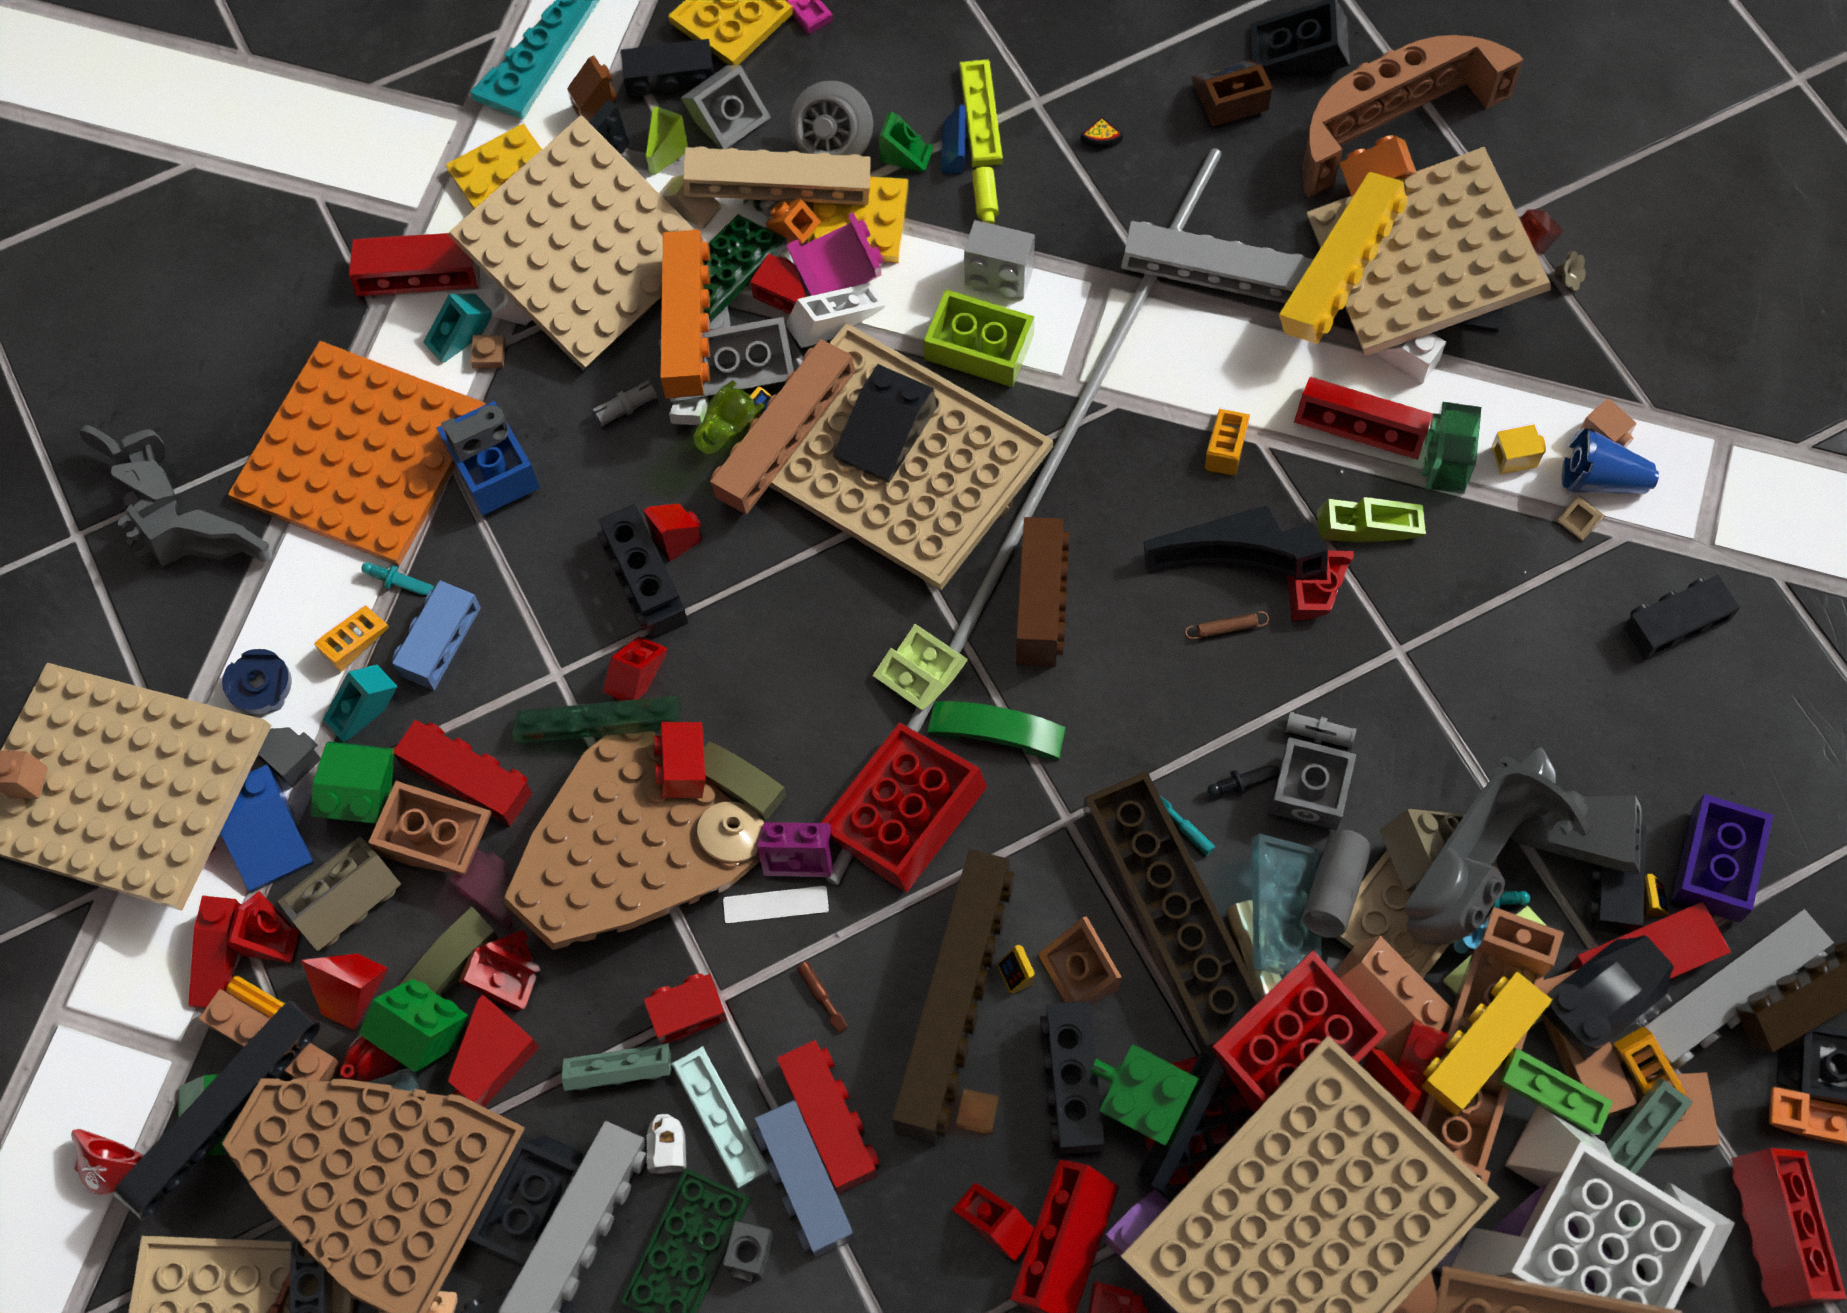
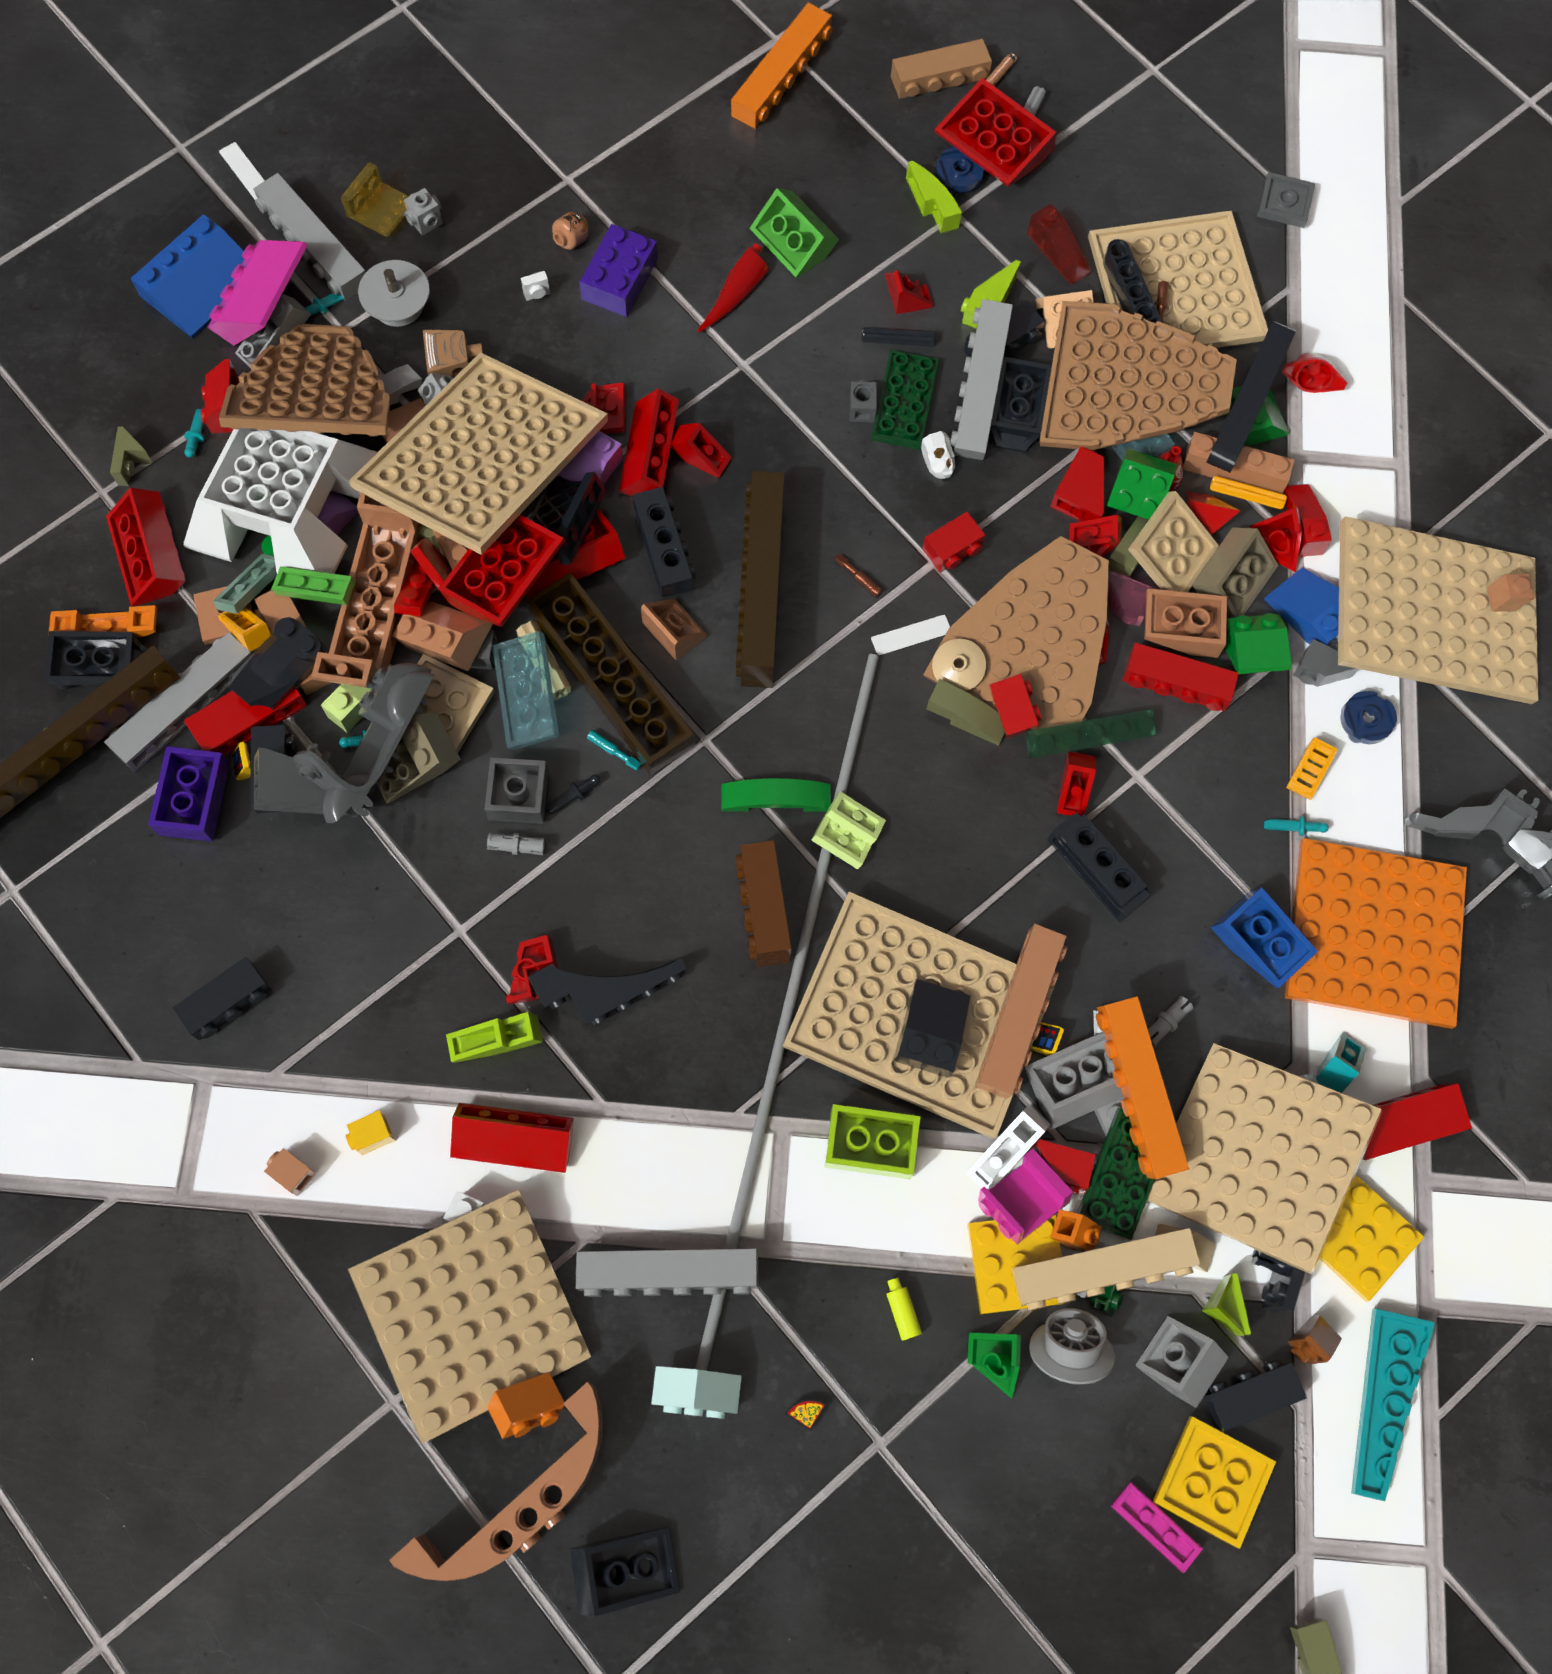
camera: 160 degrees right, 5 degrees up
teal slope [323,665,398,742] -> none
medium blue brick [392,580,481,690] -> none
dark grey leg [441,405,509,462] -> none
medium nougat plate [470,335,506,369] -> none
sand green plate [562,1043,671,1091] -> none
red slope [643,503,702,562] -> none
light aqua tile [672,1046,770,1190] -> none
clear neon green piece [694,380,766,454] -> none
sand blue brick [753,1100,855,1258] -> none
magenta bracket [757,822,833,877] -> none
red brick [777,1040,880,1195] -> none
red slope [821,722,987,893] -> none
blue slope [941,105,966,173] -> none
clear orange plate [956,1089,999,1134] -> none
neon yellow tile [960,60,1002,167] -> none
light grey brick [964,220,1035,299] -> none
slope [997,944,1035,994] -> none
green plate [1090,1044,1199,1146] -> none
nougat piece [1185,611,1269,639] -> none
reddish brown slope [1191,60,1273,127] -> none
light orange slope [1205,408,1250,476] -> none
yellow brick [1279,172,1408,344] -> none
light grey piece [1302,830,1372,938] -> none
clear green brick [1421,401,1482,494] -> none
yellow brick [1422,972,1552,1116] -> none
clear red brick [1520,209,1564,254] -> none
dark tan plant [1555,251,1586,291] -> none
tan slope [1556,495,1605,541] -> none
blue cone [1561,428,1659,494] -> none
none -> light aqua brick [651,1366,741,1419]
none -> tan plate [1128,491,1219,592]

